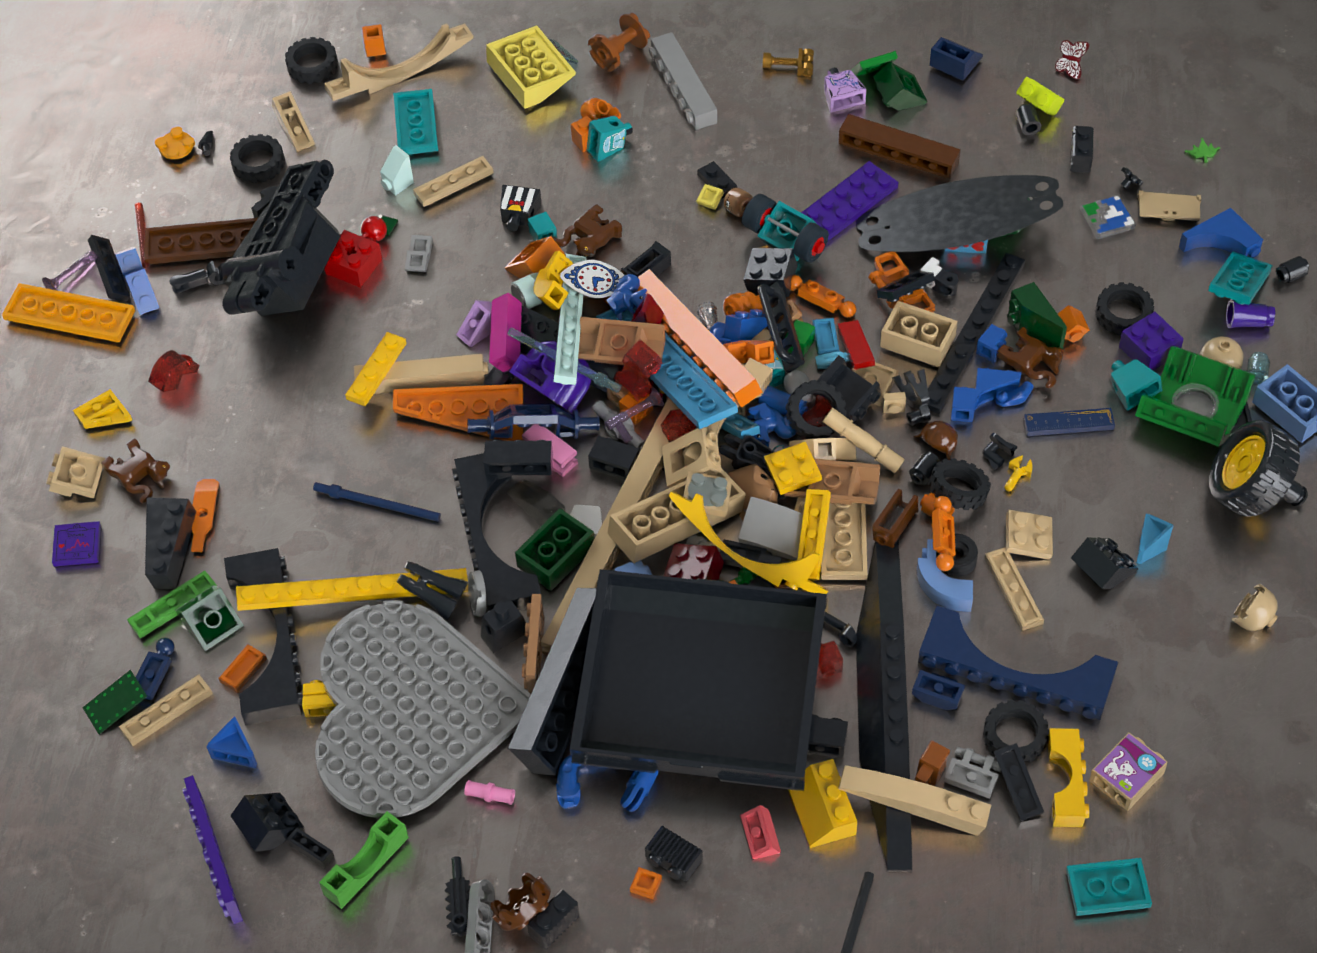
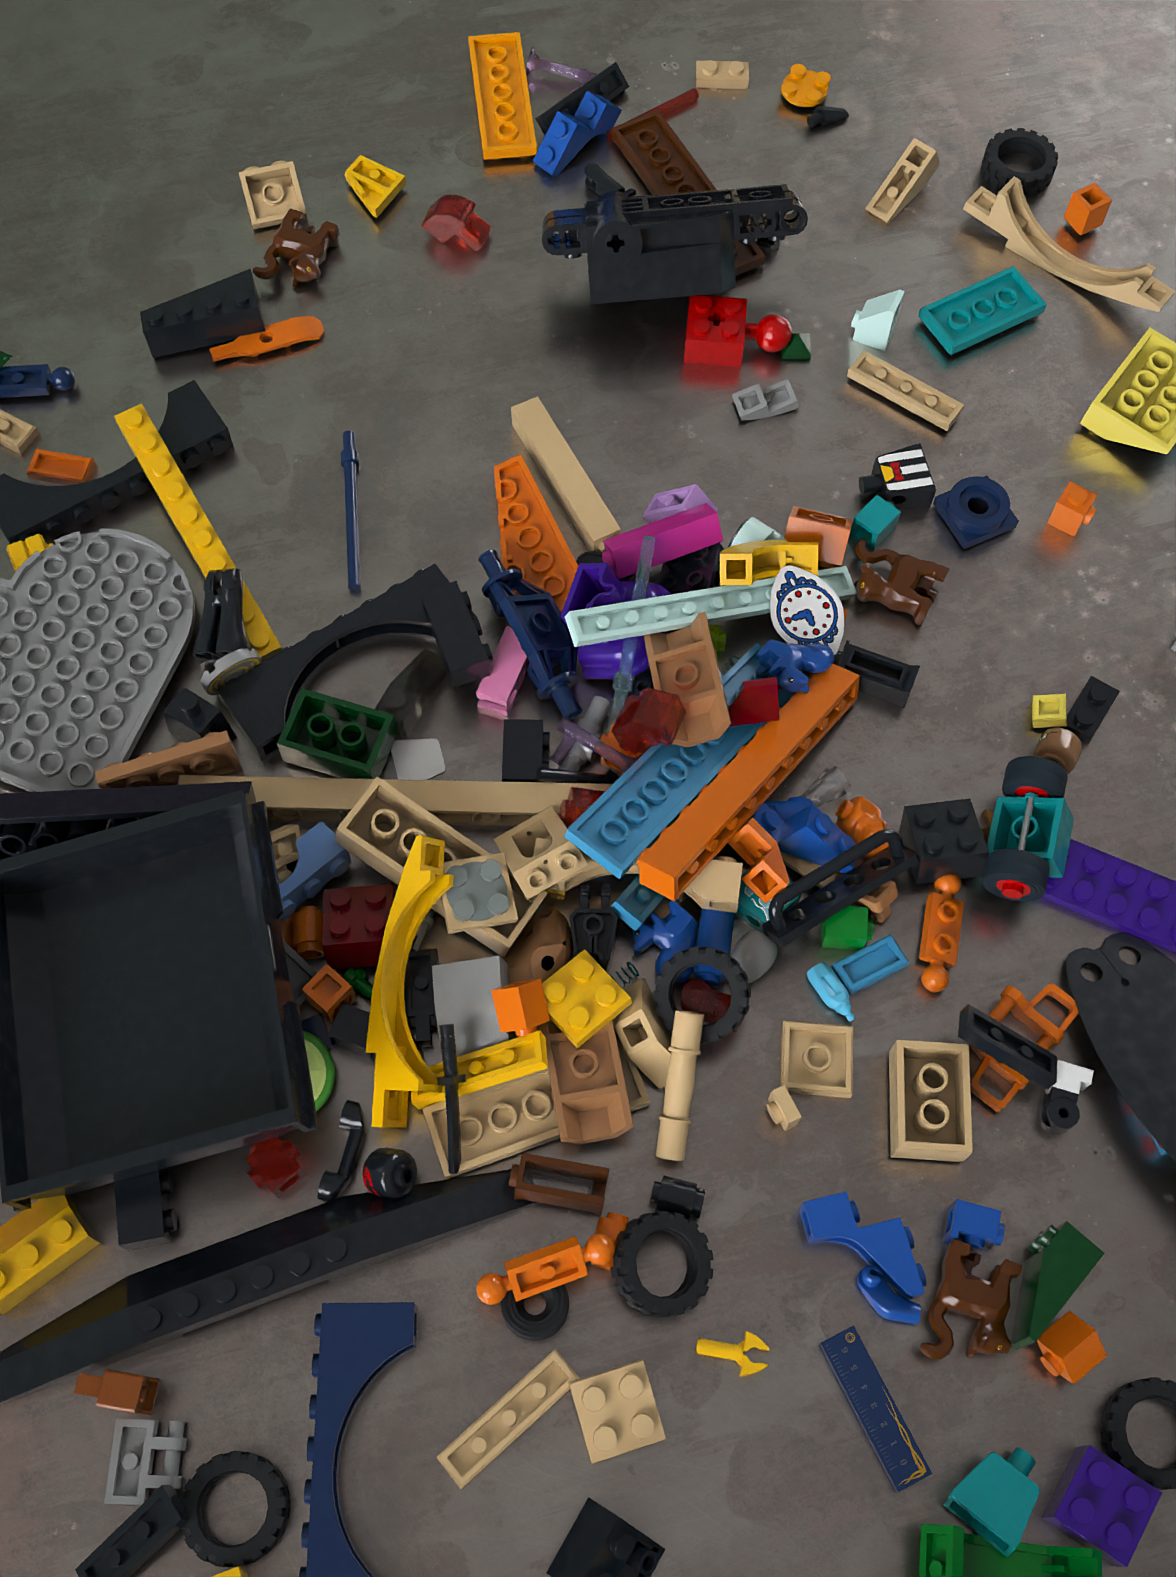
camera: 65 degrees right, 10 degrees up
dark purple tile [52,521,101,567] -> none
bright green plate [127,571,217,639] -> none
dark green slope [175,585,244,651] -> none
black tyre [230,134,285,183] -> none
yellow plate [345,332,407,407] -> none
orange head [580,98,621,121] -> none
teal torso [586,116,633,162] -> none
black panel [813,355,881,424] -> none
red tile [838,320,875,370] -> none
tan slope [838,765,991,836] -> none
black piece [892,369,931,426] -> none
dark blue slope [912,670,965,710] -> none
reddish brown hair [913,421,958,460] -> none
medium blue arch [916,539,973,612] -> none
black plate [927,253,1025,414] -> none
black piece [982,433,1017,471] -> none
none -> black head [362,1147,417,1199]
none -> black sword [437,1024,466,1174]
none -> orange brick [491,979,550,1037]
none -> black piece [536,767,620,784]
none -> tan plate [696,60,749,89]
none -> dark blue piece [933,476,1019,549]

